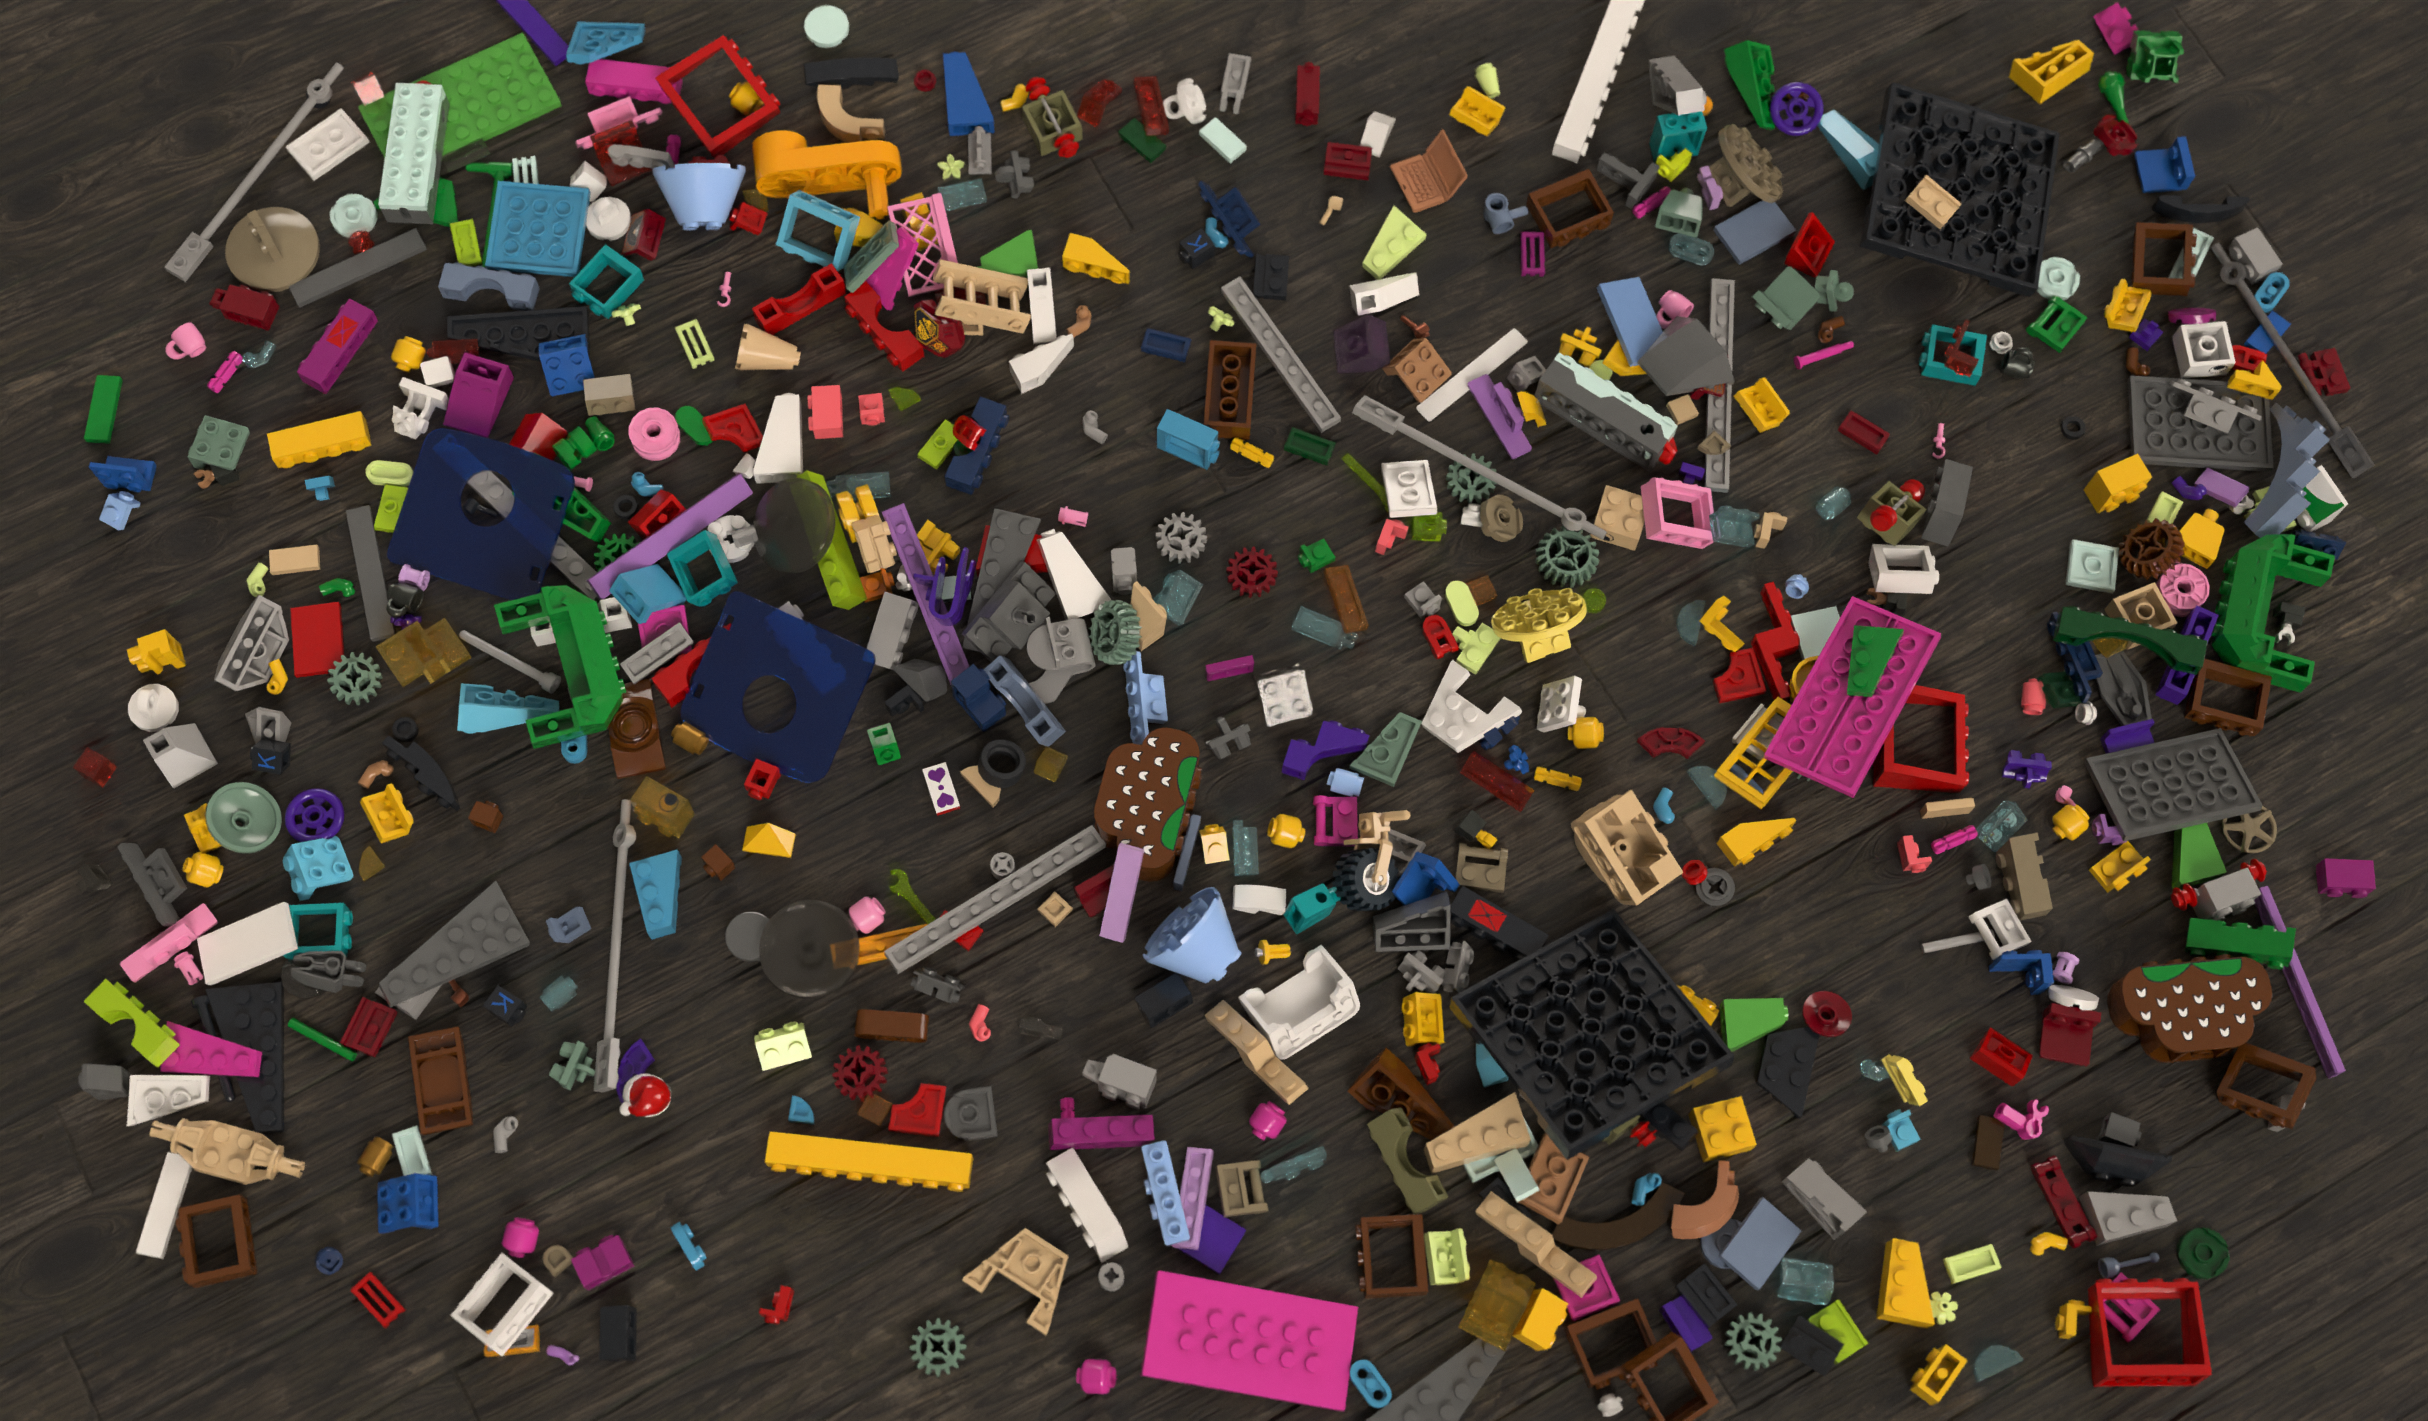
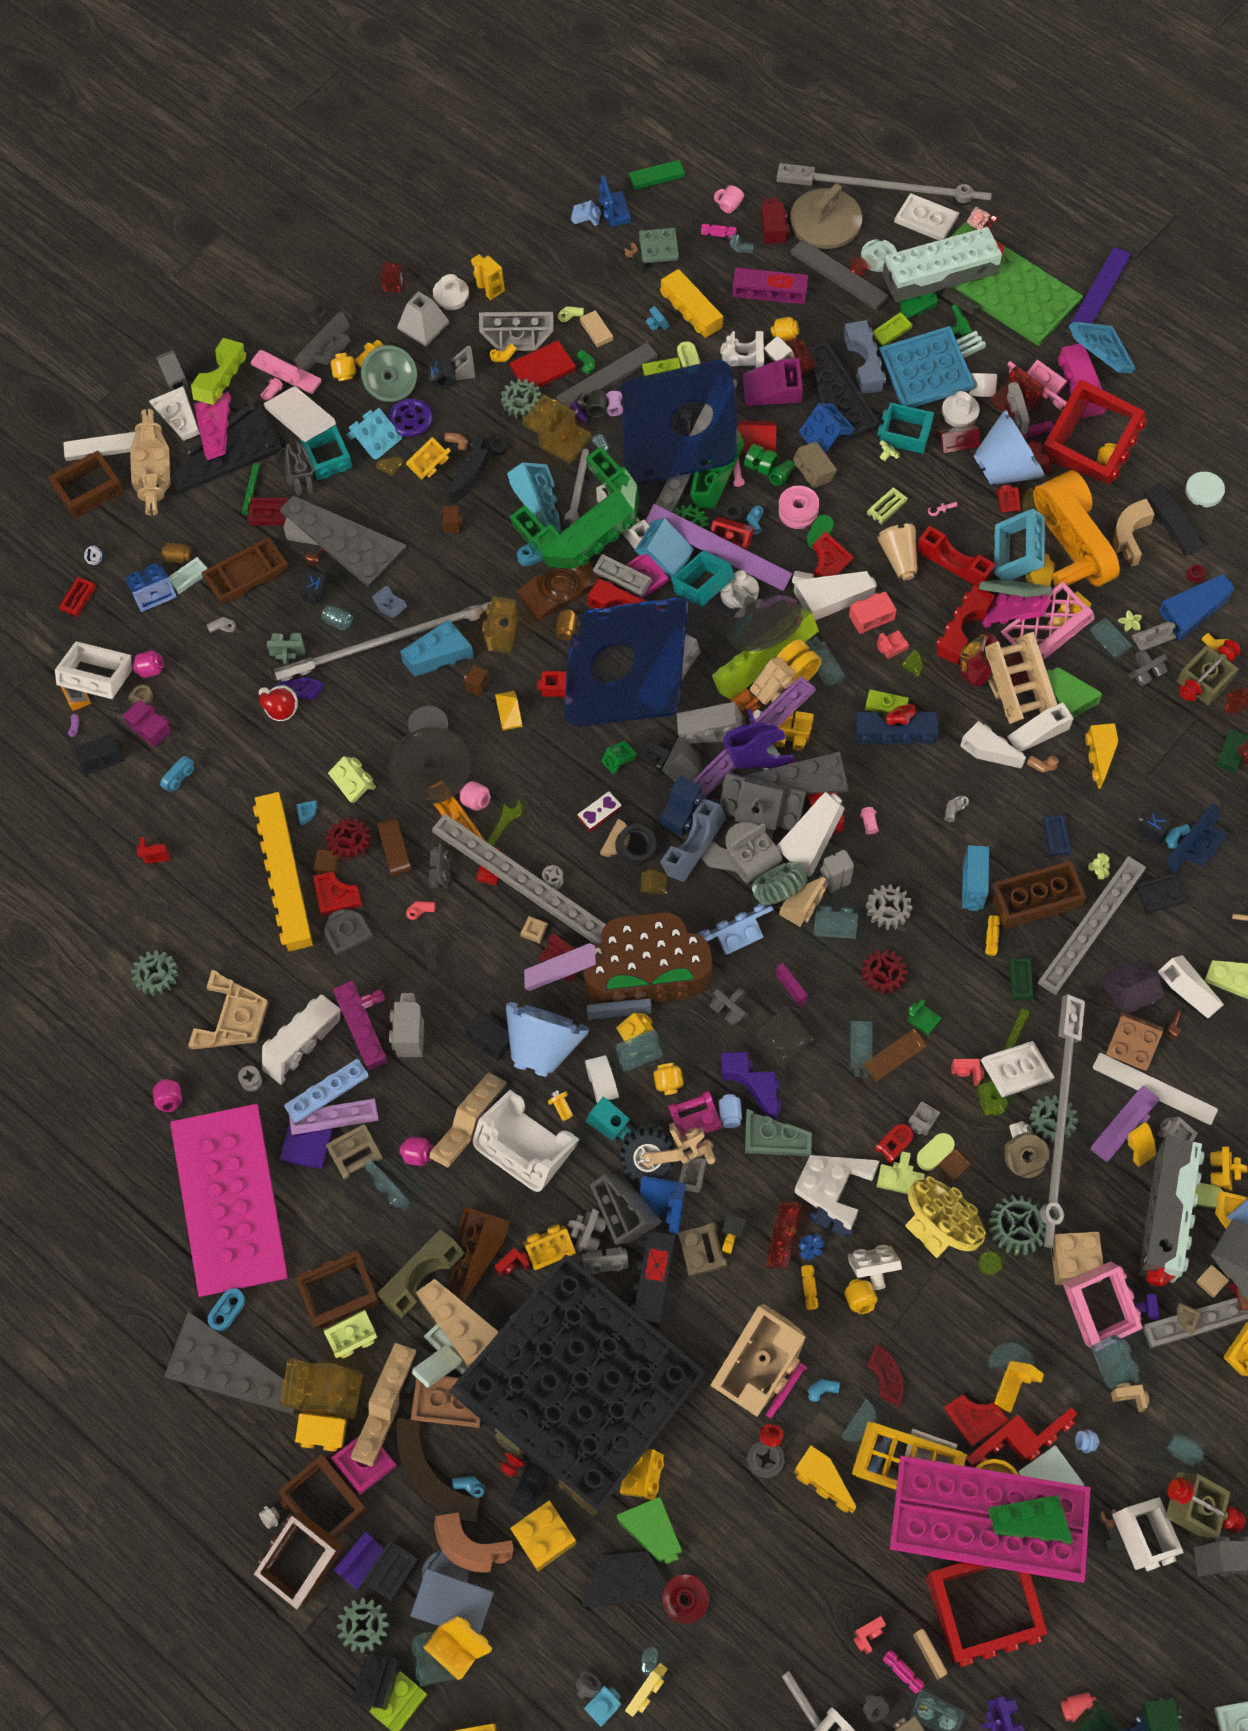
camera: 75 degrees right, 5 degrees down
light grey wedge [1782,1158,1867,1240] -> none
none -> yellow bracket [423,1616,492,1680]
none -> clear light blue arm [592,434,609,452]

